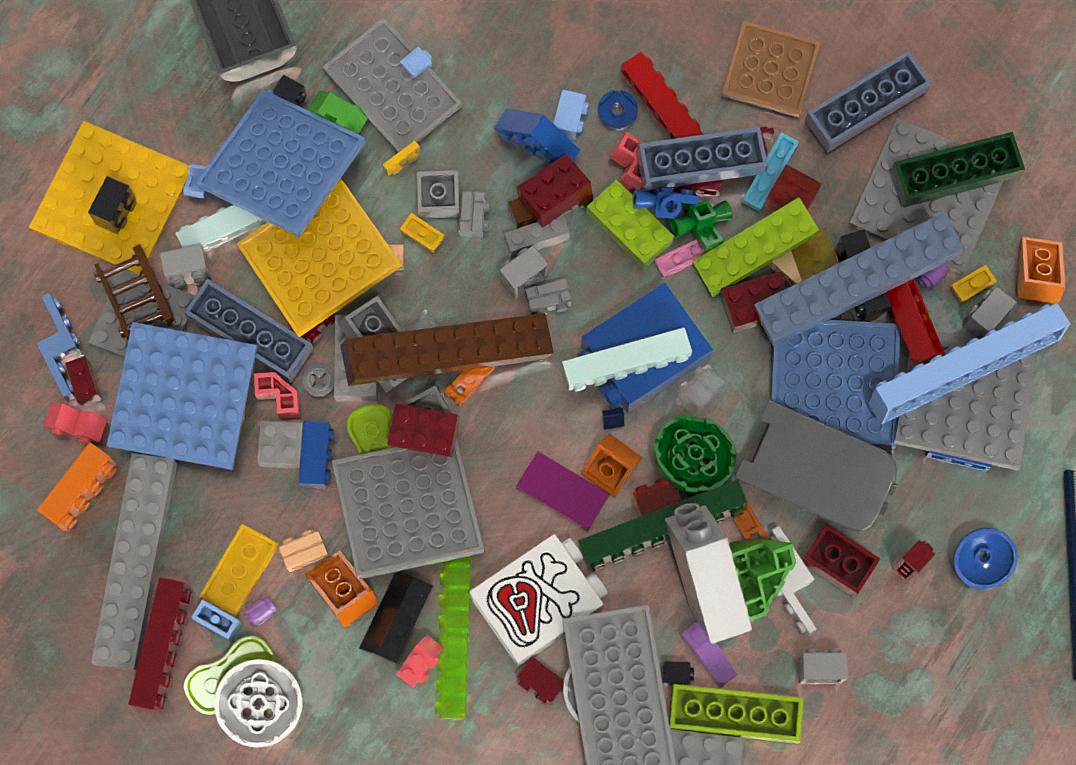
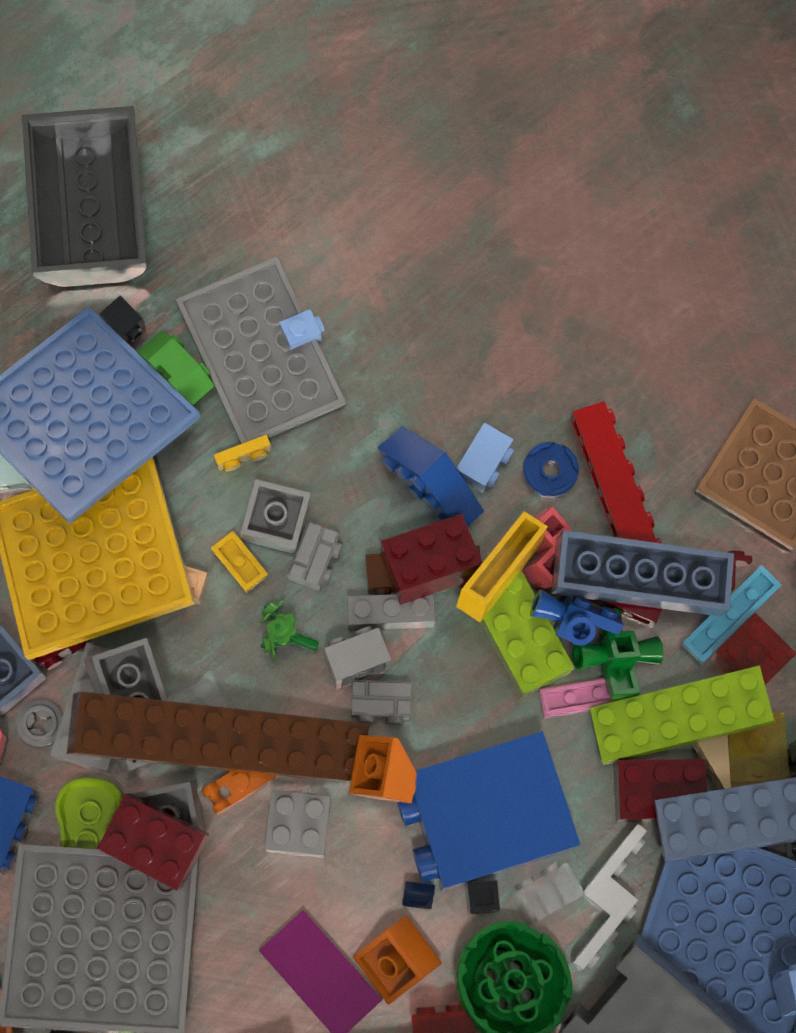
camera: 10 degrees right, 0 degrees up
light aqua brick [562,327,692,391] -> none
none -> bright green plant [260,600,319,660]
none -> light grey brick [265,790,331,858]
none -> orange slope [349,735,417,803]
none -> yellow brick [456,511,548,622]
none -> black brick [465,880,500,915]
none -> white bracket [571,824,647,971]

